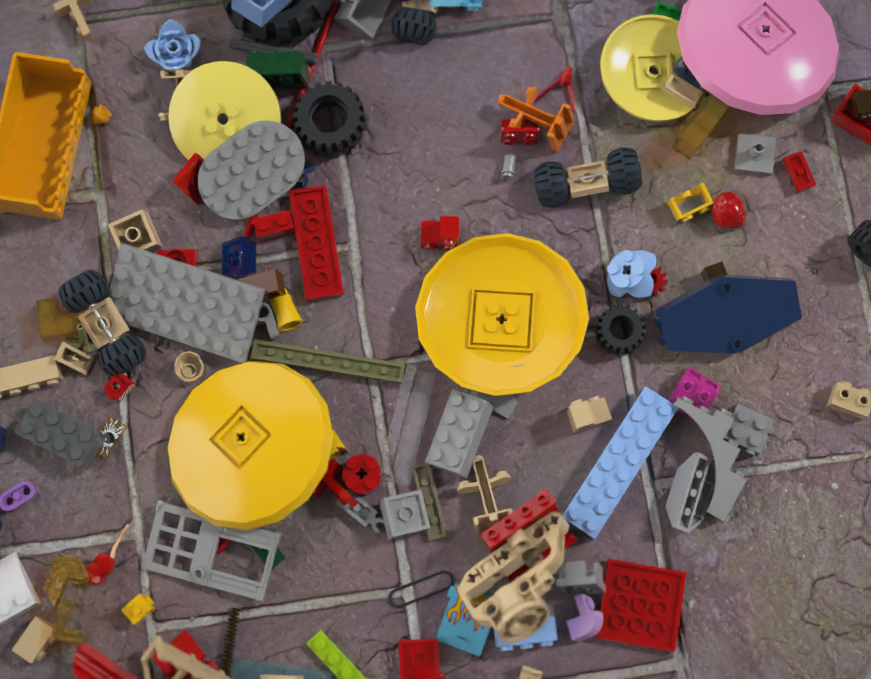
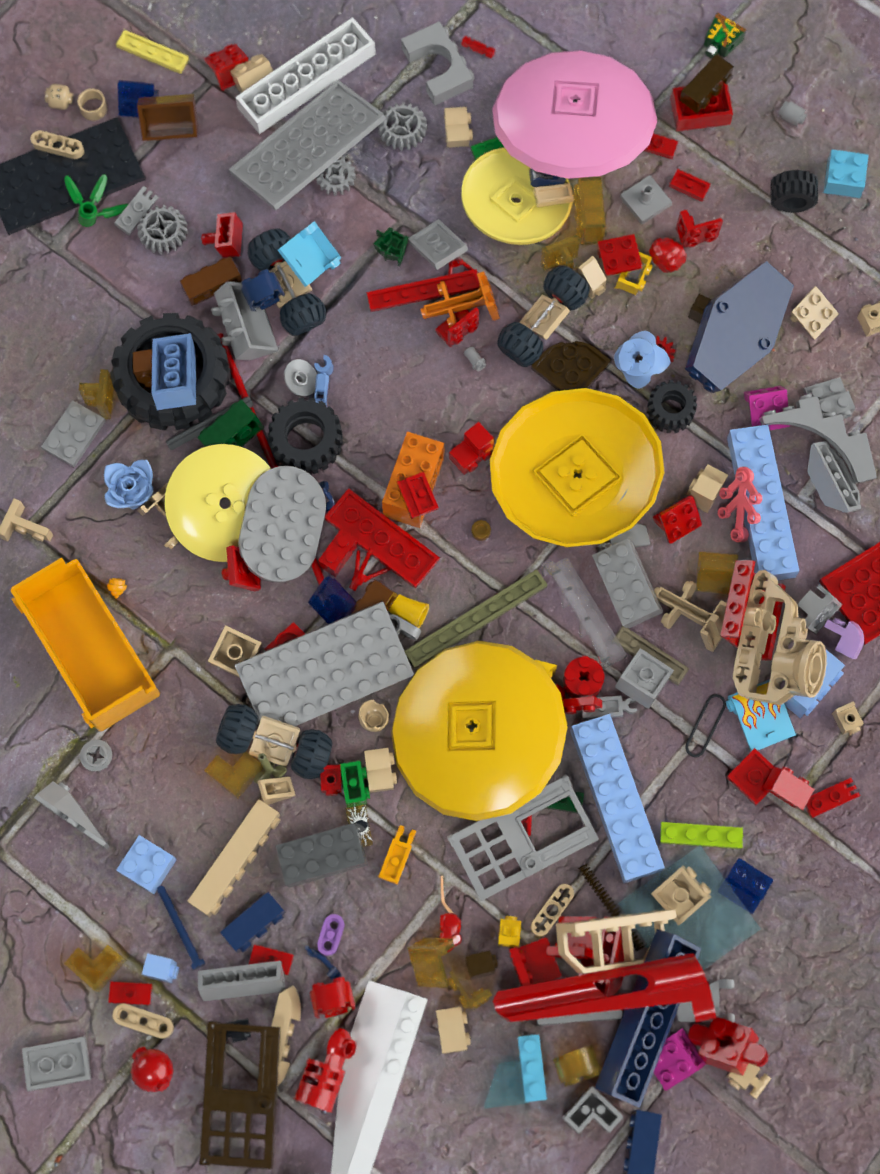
camera: 45 degrees left, 5 degrees down
none -> light grey dish [284,359,317,397]
none -> medium blue piece [314,355,334,406]
none -> green brick [340,761,370,808]
none -> red plant [349,547,390,591]
none -> tan brick [364,748,397,793]
none -> red plate [366,269,480,312]
none -> dark green piece [373,227,409,267]
none -> light orange hinge [378,825,416,885]
none -> orange brick [382,432,444,528]
none -> red plate [396,471,439,520]
none -> light grey plate [408,219,468,270]
none -> dark brown brick [465,950,498,980]
none -> pearl gold tile [471,520,491,541]
none -> red bracket [508,937,561,987]
none -> dark brown plate [531,341,611,391]
none -> tan beam [531,884,574,937]
none -> clear yellow bracket [541,235,580,271]
none -> light blue brick [570,714,665,883]
none -> tan slope [578,256,607,299]
none -> red bracket [597,234,642,276]
none -> red plate [643,133,678,160]
none -> red bracket [653,495,702,544]
none -> red bracket [675,209,723,248]
none -> clear yellow bracket [696,552,738,594]
none -> coral plant [718,467,762,543]
none -> tan hinge [790,286,839,340]

